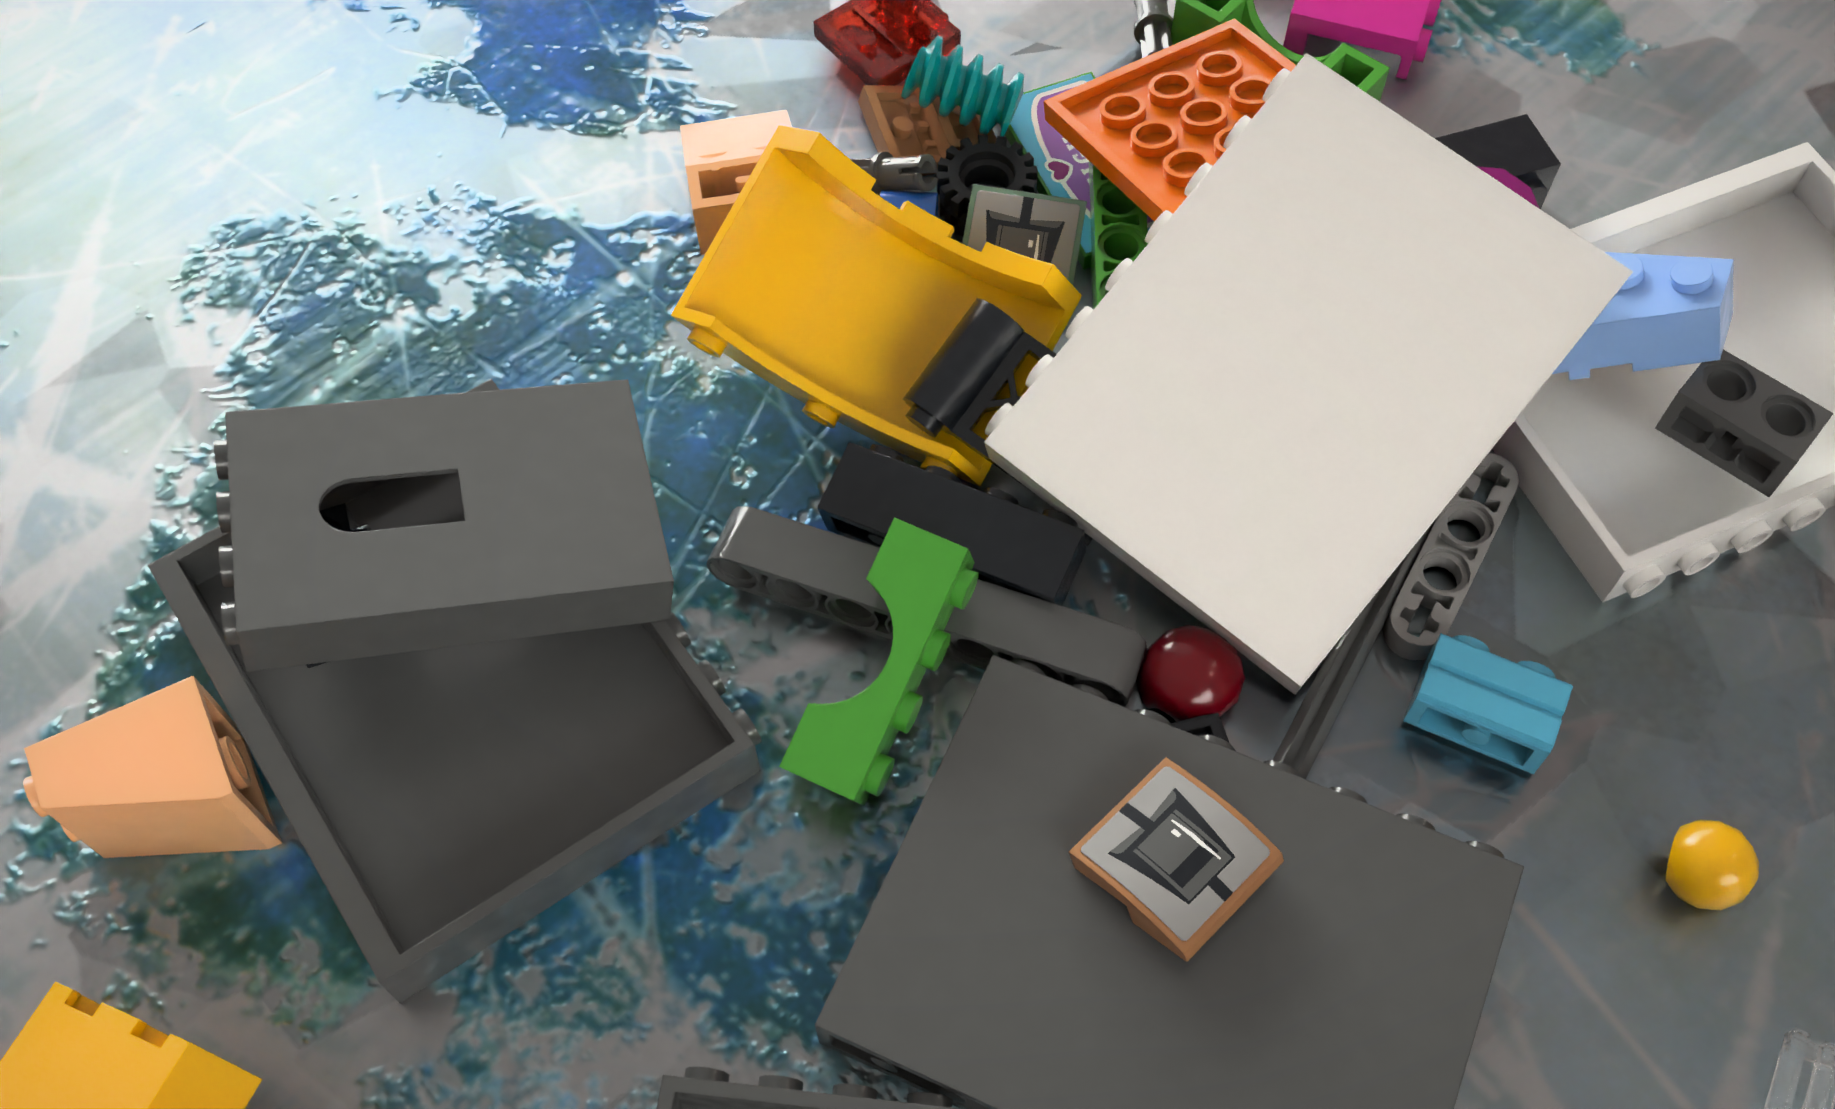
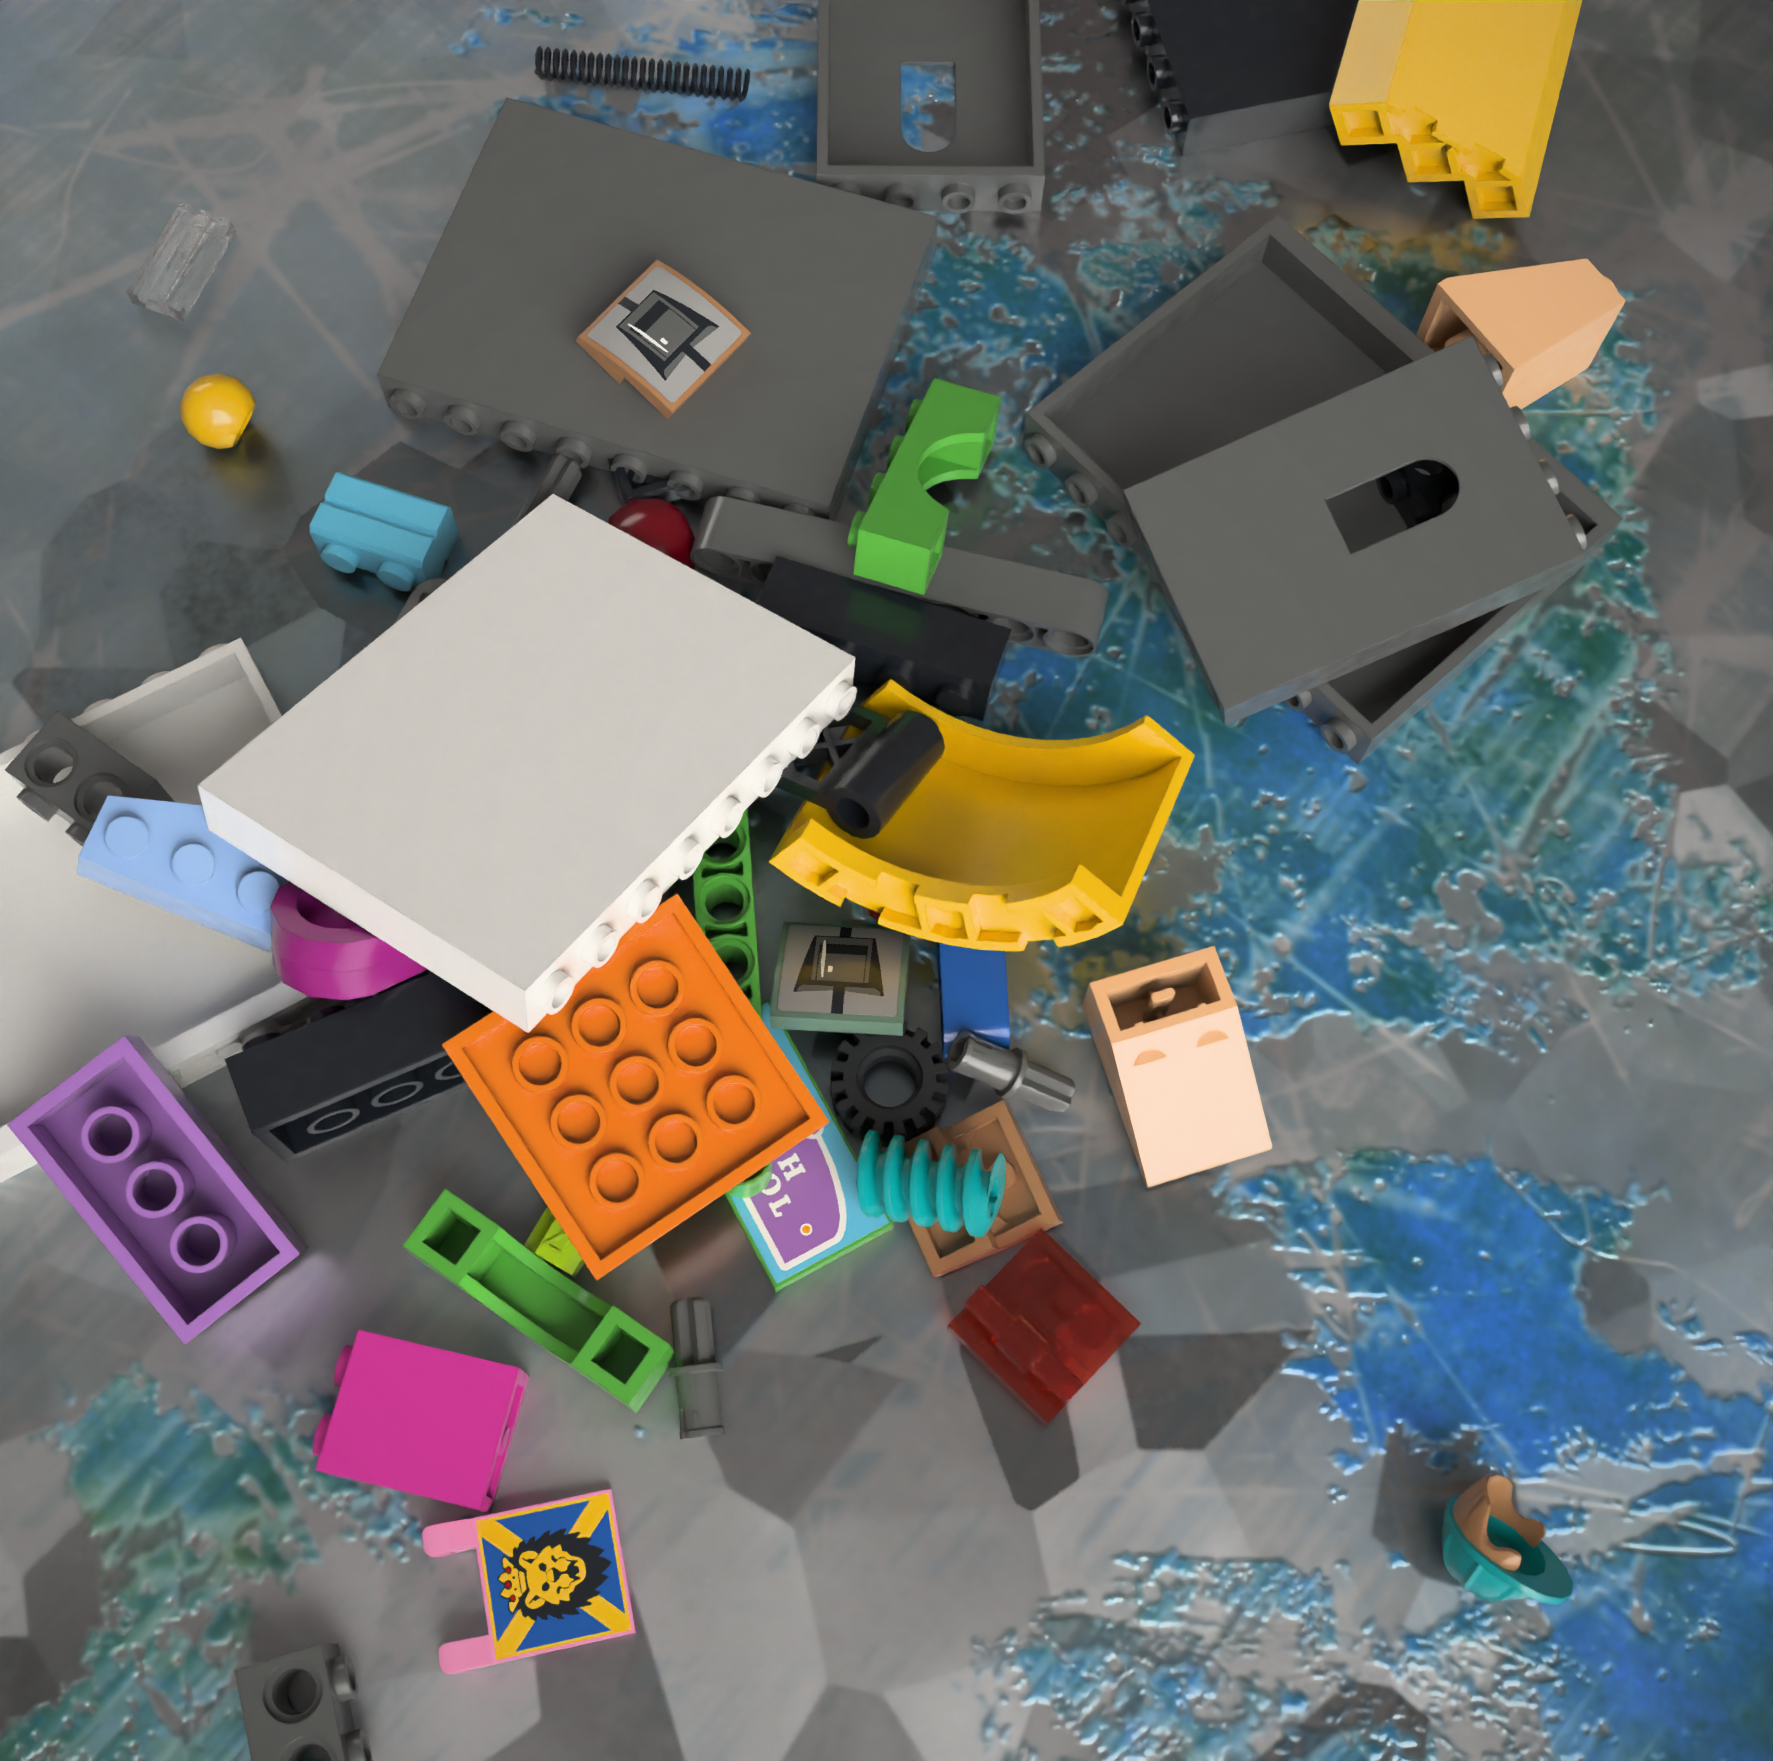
camera: 170 degrees right, 10 degrees up
none -> medium lavender brick [7,1036,308,1345]

